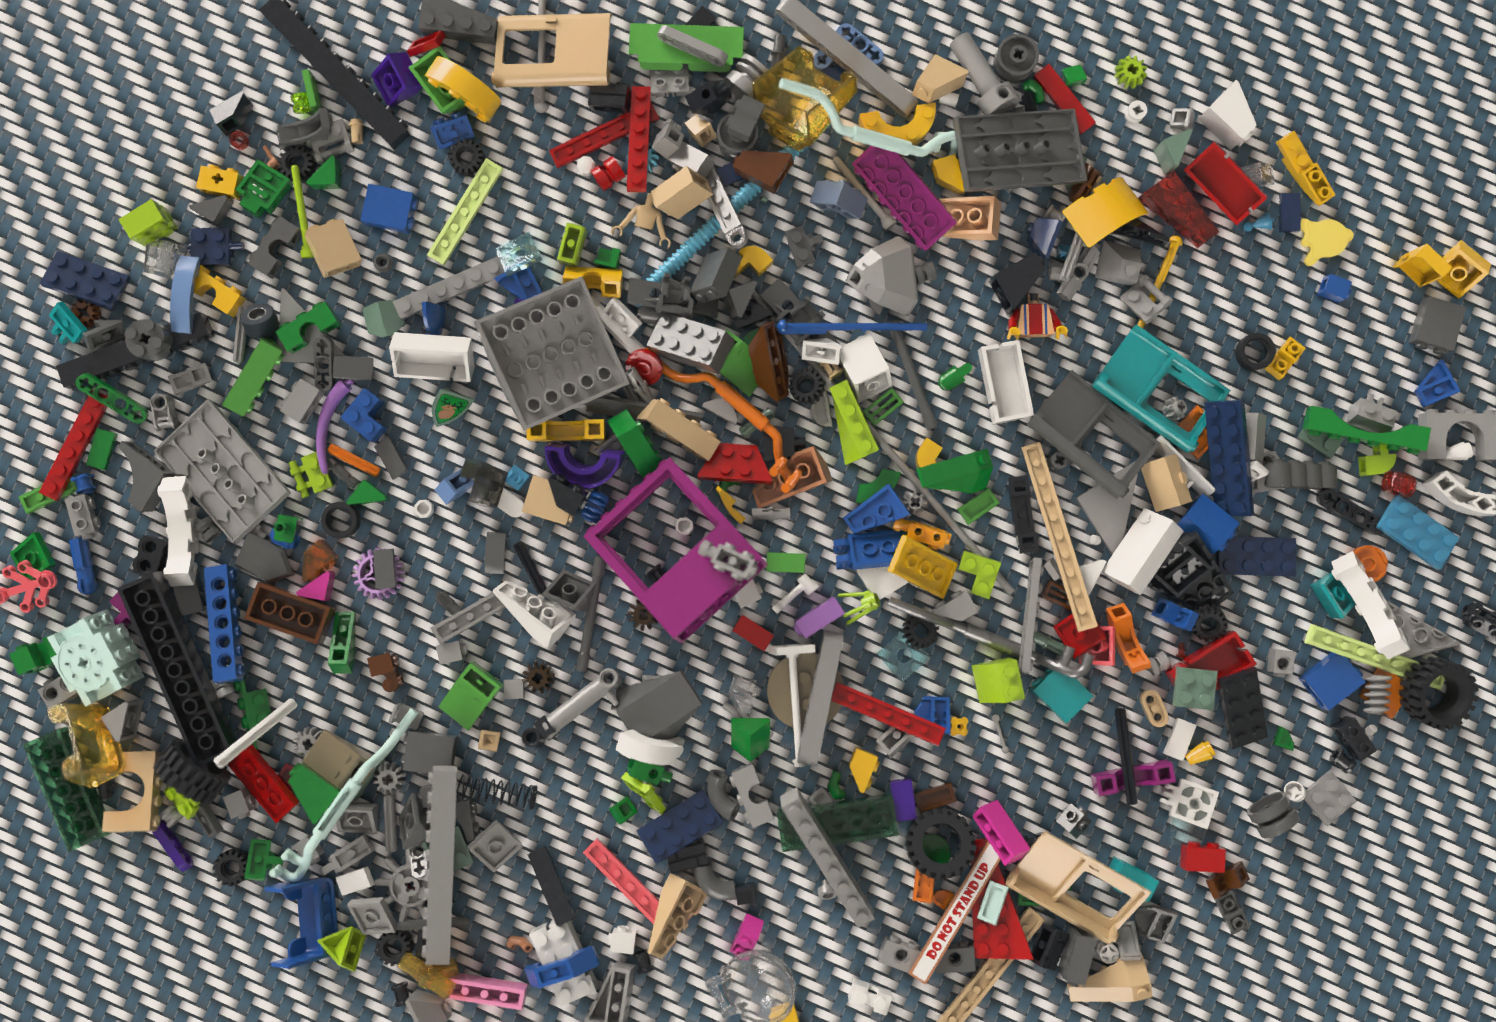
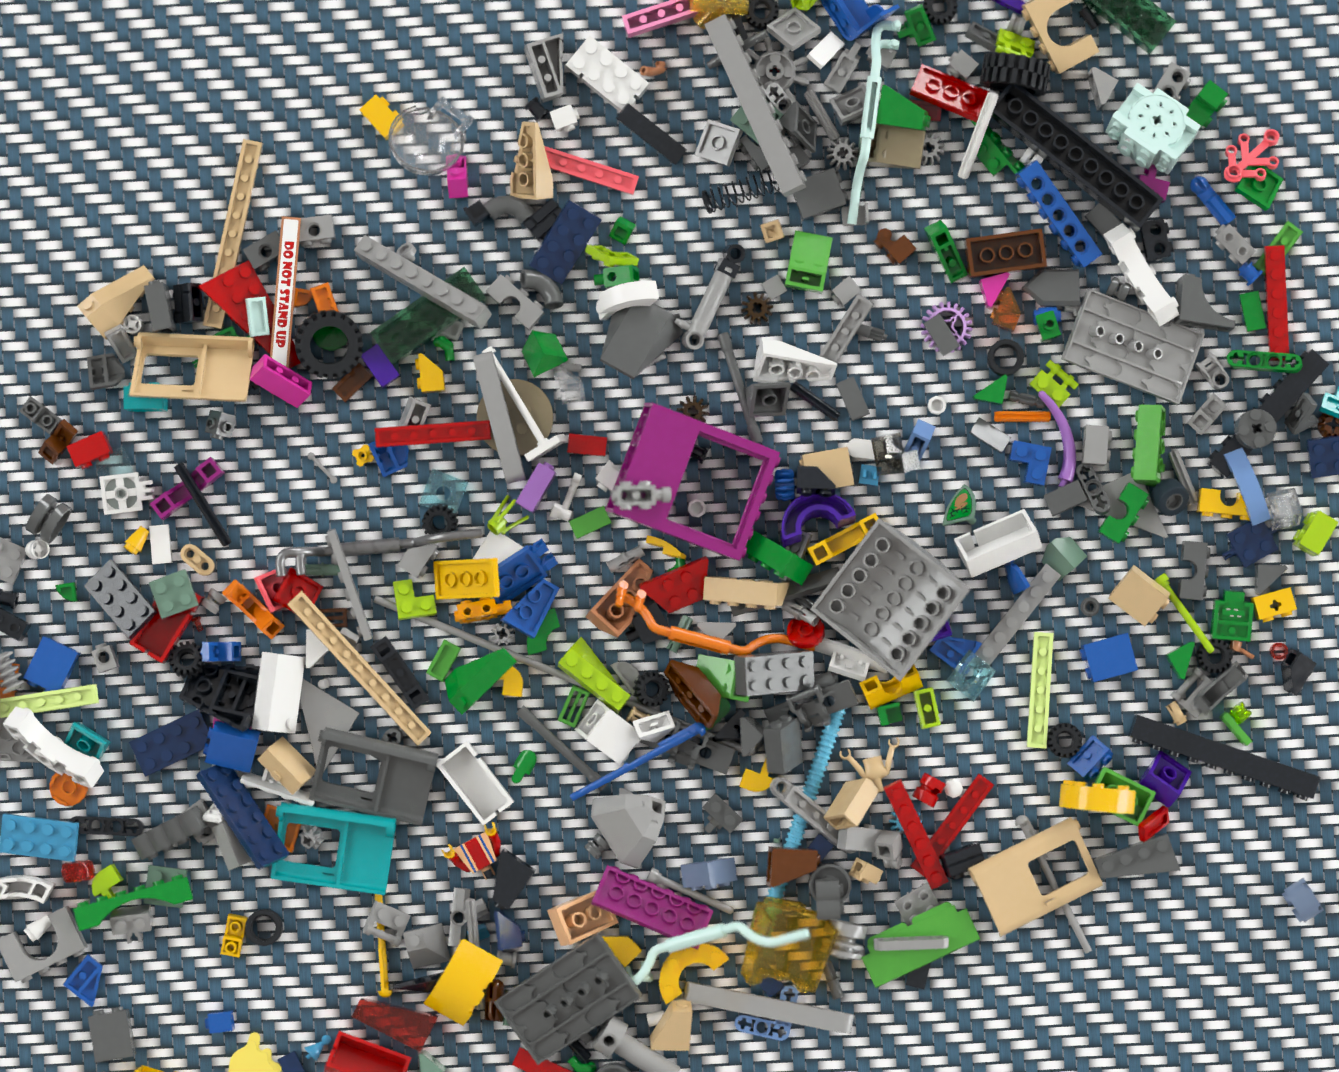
camera: 155 degrees right, 0 degrees up
clear yellow windscreen [47,703,126,788] -> none
blue slope [524,945,600,988] -> none
black torso [685,78,733,114] -> none
white brick [848,978,893,1016] -> none
lime slope [971,657,1025,703] -> none
teal brick [1030,668,1094,724] -> none

